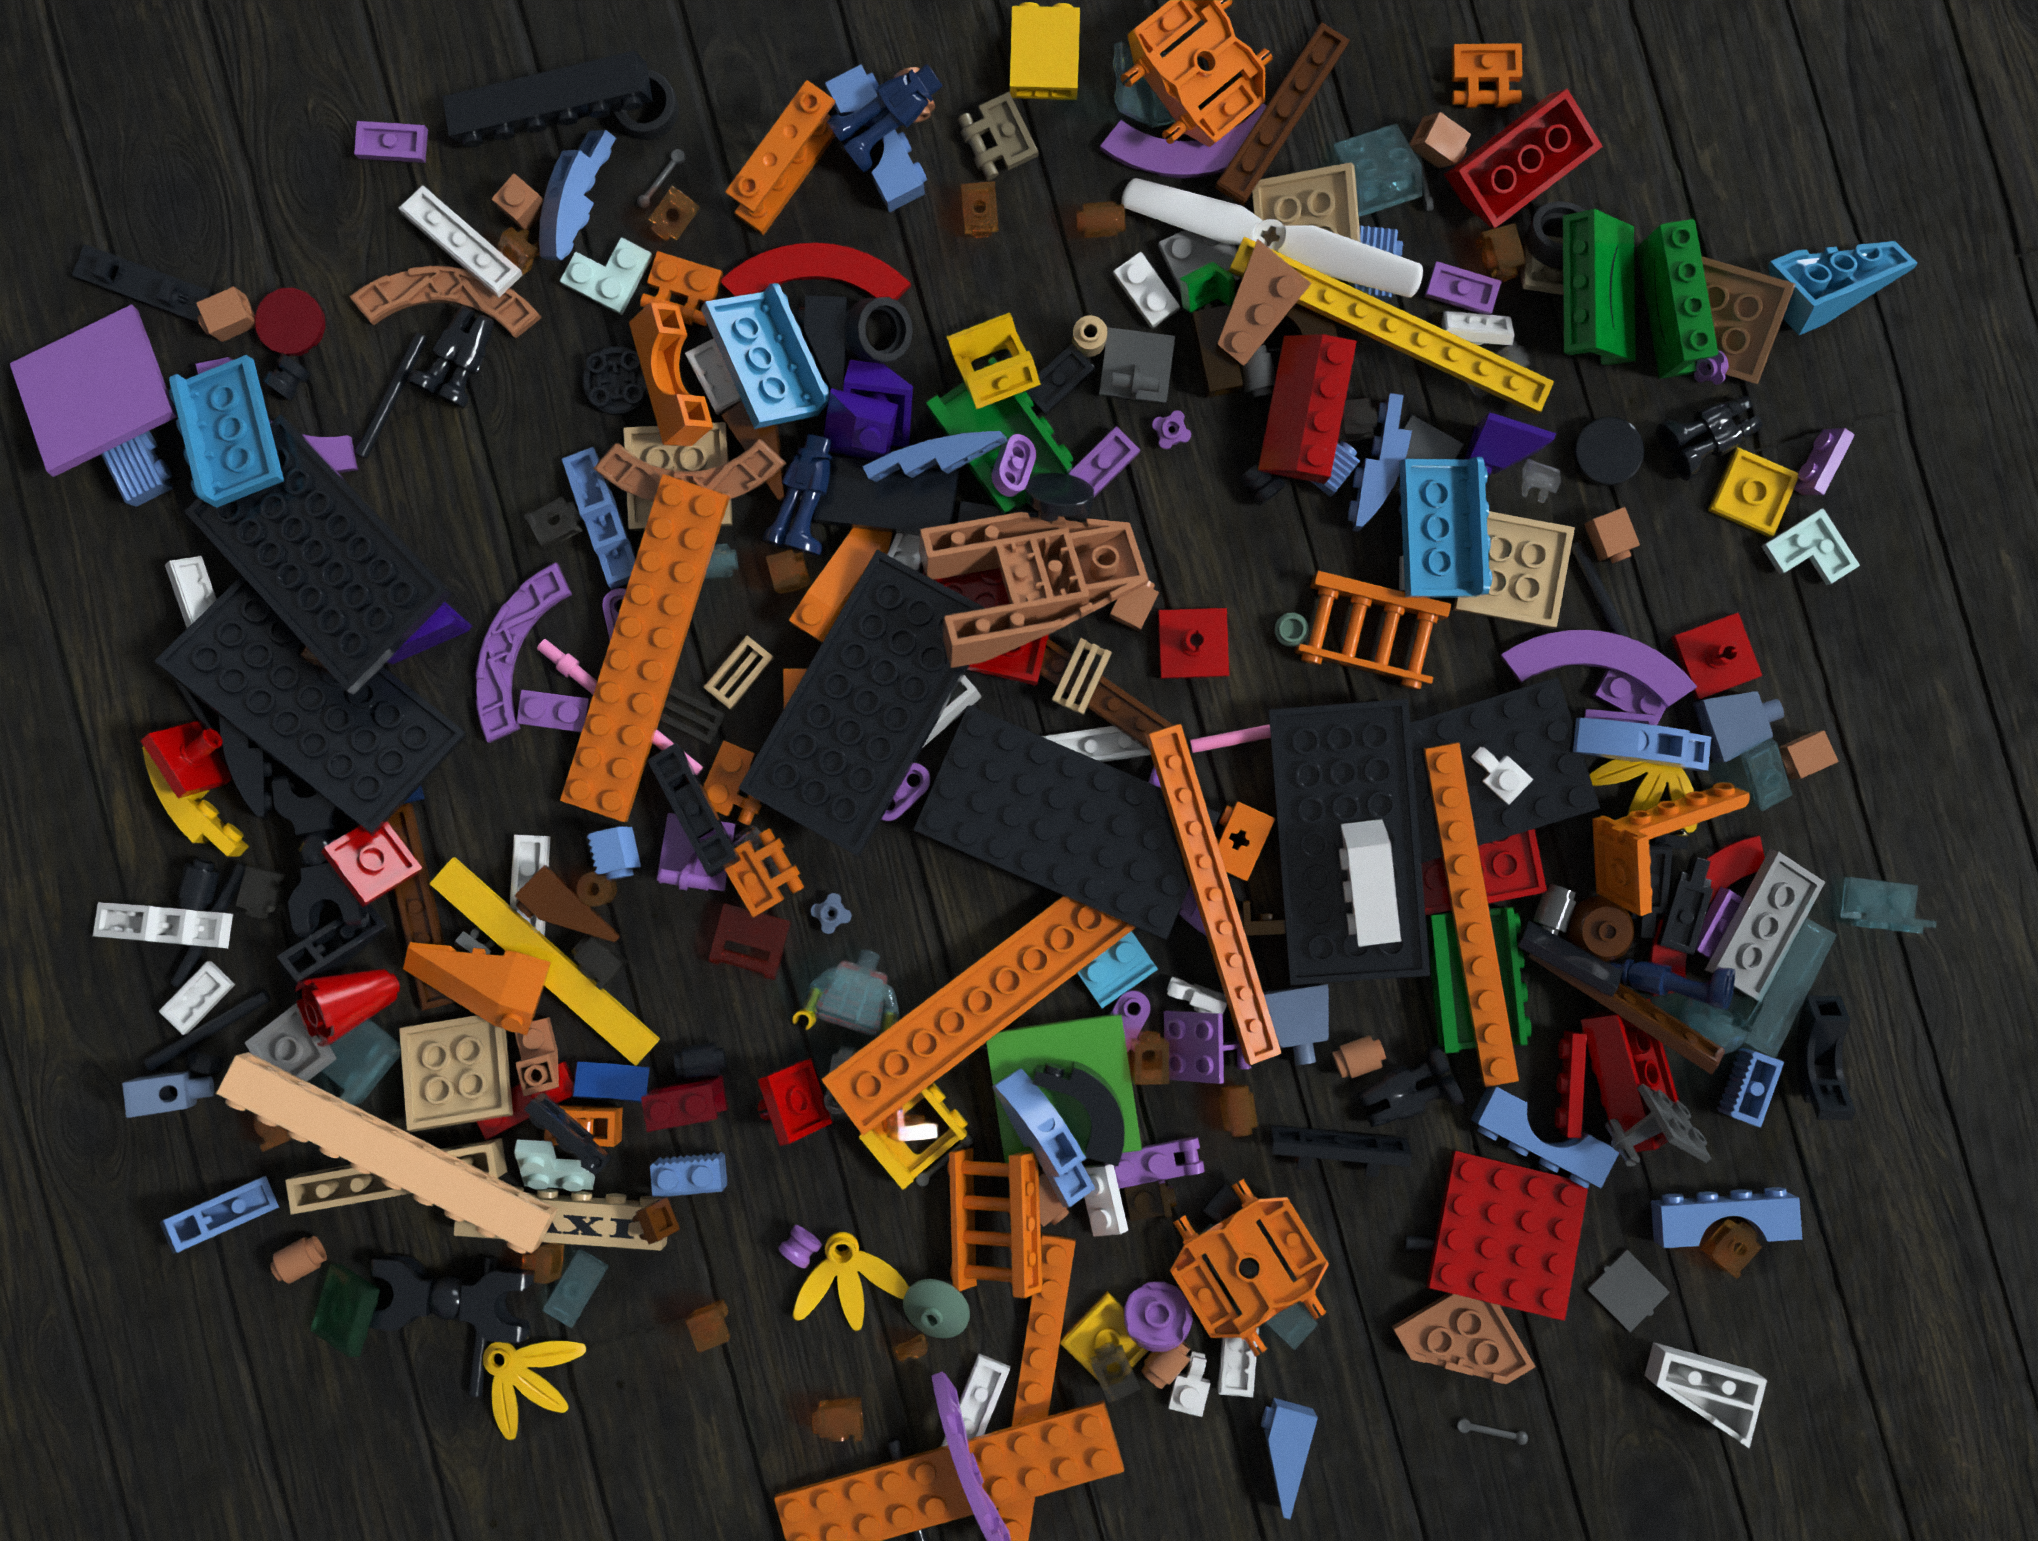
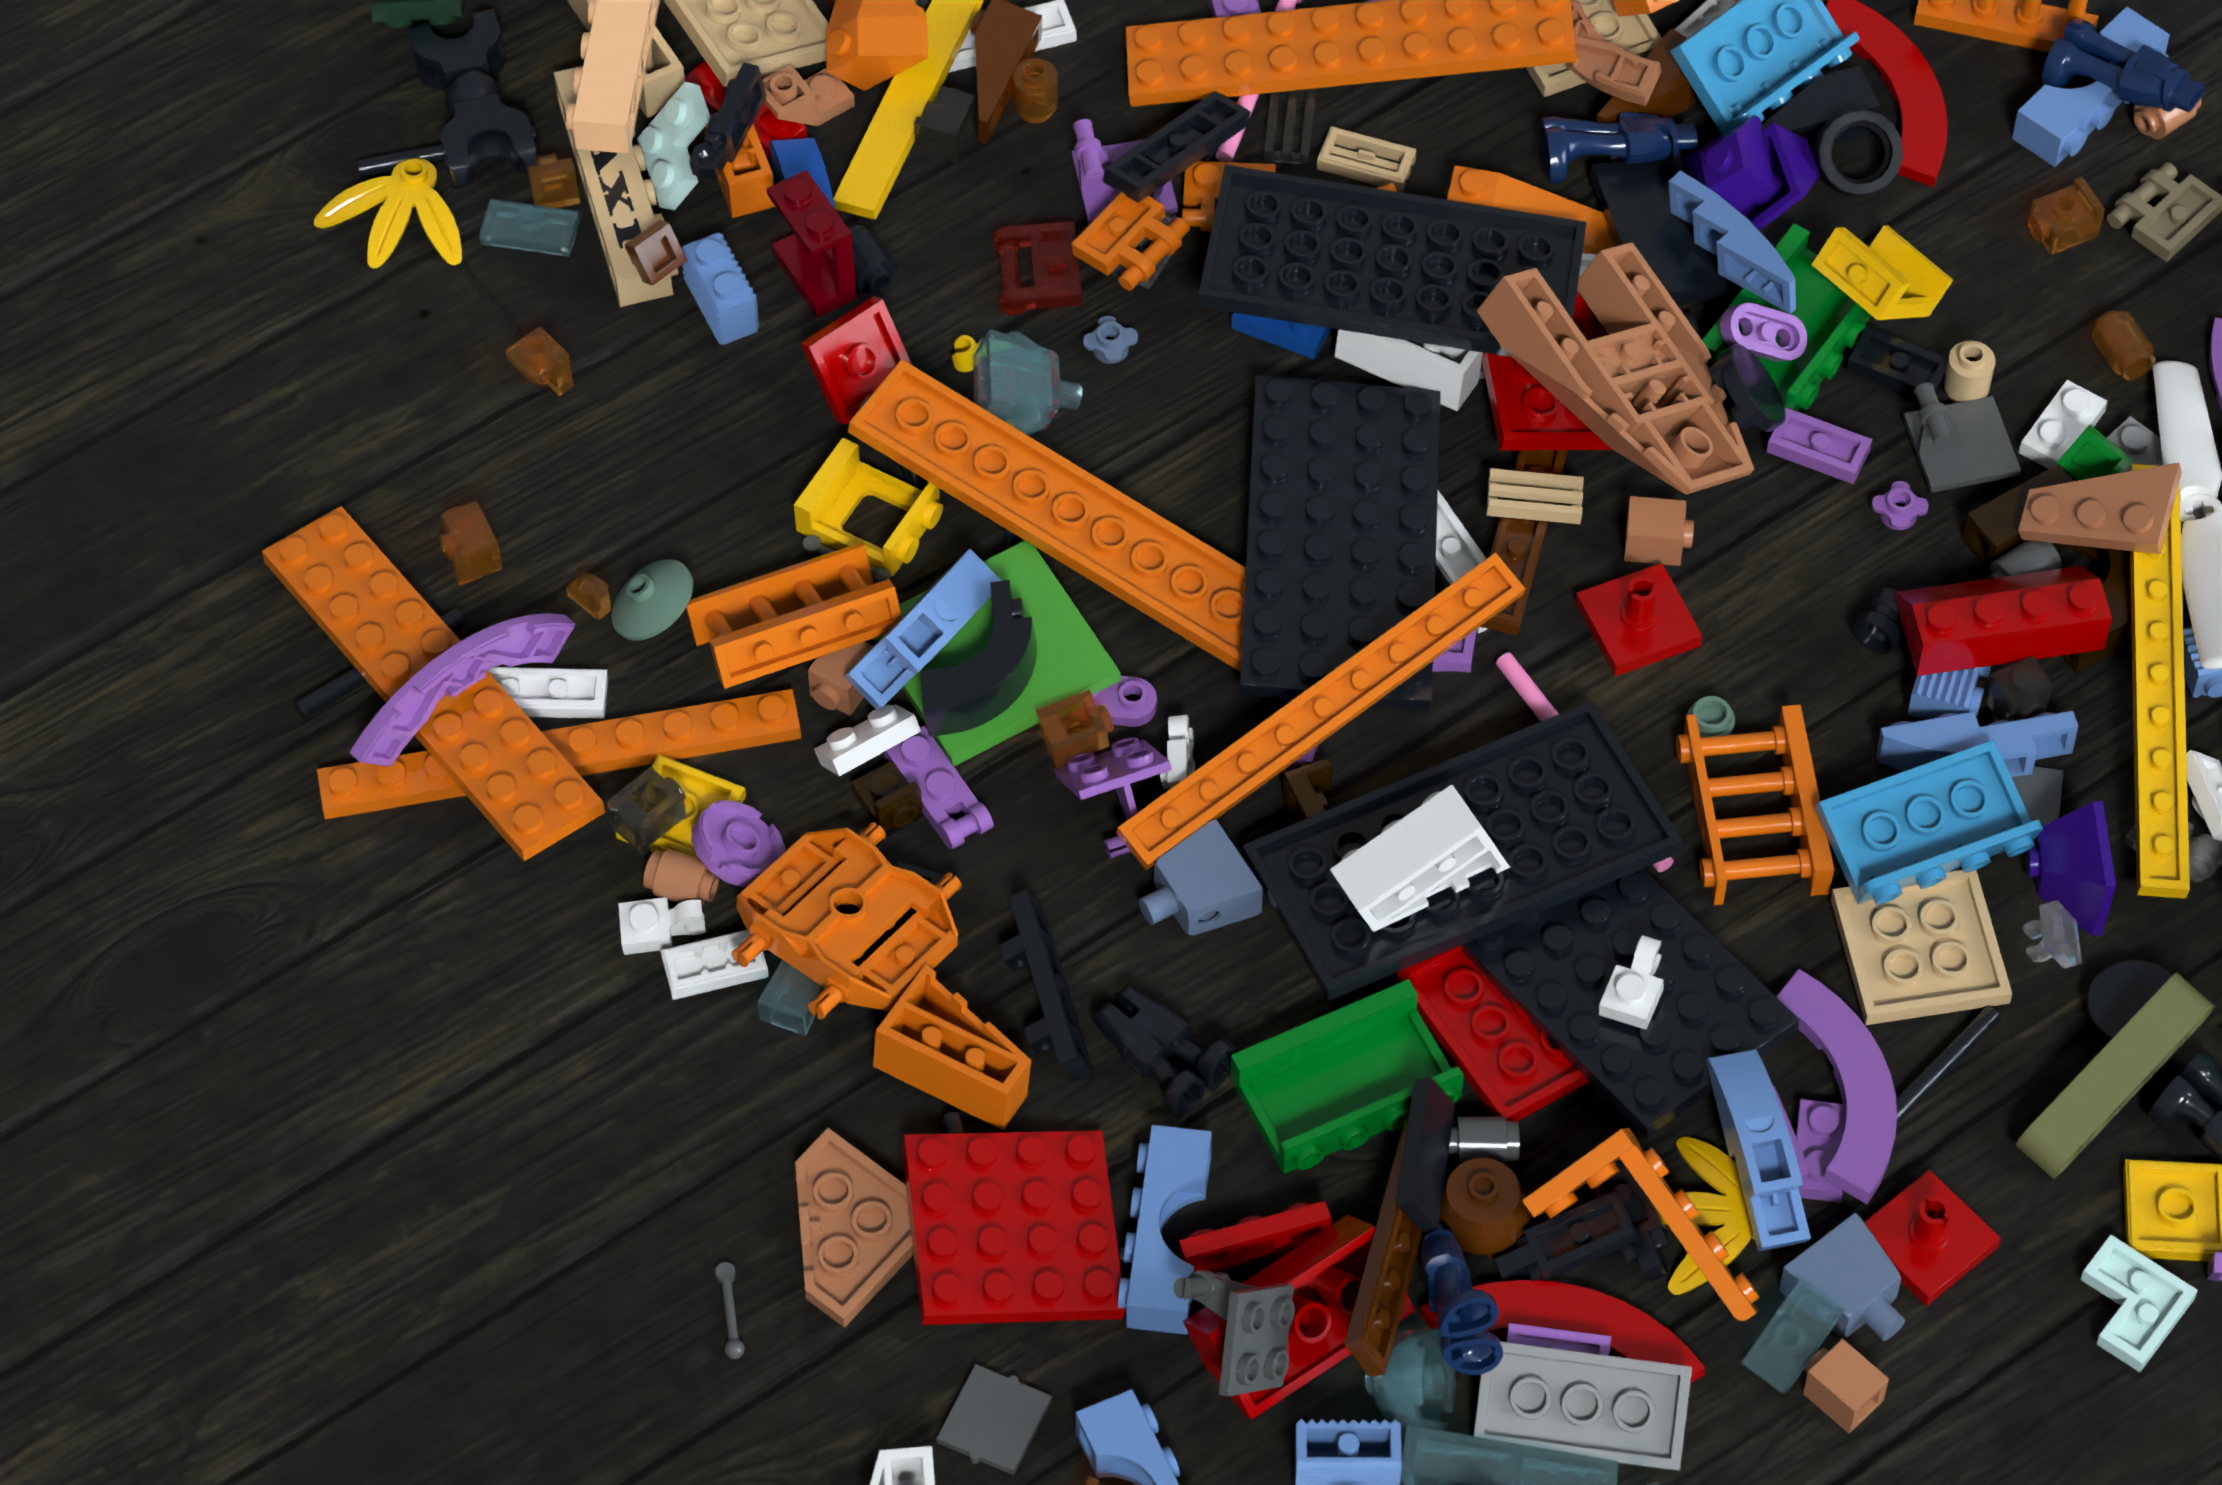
camera: 70 degrees right, 30 degrees down
medium blue brick [587,826,641,880] -> none
clear light blue brick [704,543,738,580] -> none
clear orange brick [766,549,812,595] -> none
medium lavender wheel [778,1225,822,1268] -> none
yellow plant [792,1232,909,1331] -> none
medium lavender plate [882,763,931,821] -> none
clear orange bracket [882,1107,937,1142] -> none
medium azure plate [1077,931,1158,1008] -> none
orange brick [1216,801,1275,881] -> none
clear orange brick [1219,1084,1258,1137] -> none
medium blue slope [1261,1398,1318,1519] -> none
nougat brick [1332,1035,1386,1079] -> none
orange plate [1423,742,1519,1087] -> none
nougat brick [1584,507,1640,564] -> none
black hinge [1657,856,1713,955] -> none
none -> orange wedge [873,963,1031,1130]
none -> olive beam [2015,973,2215,1179]

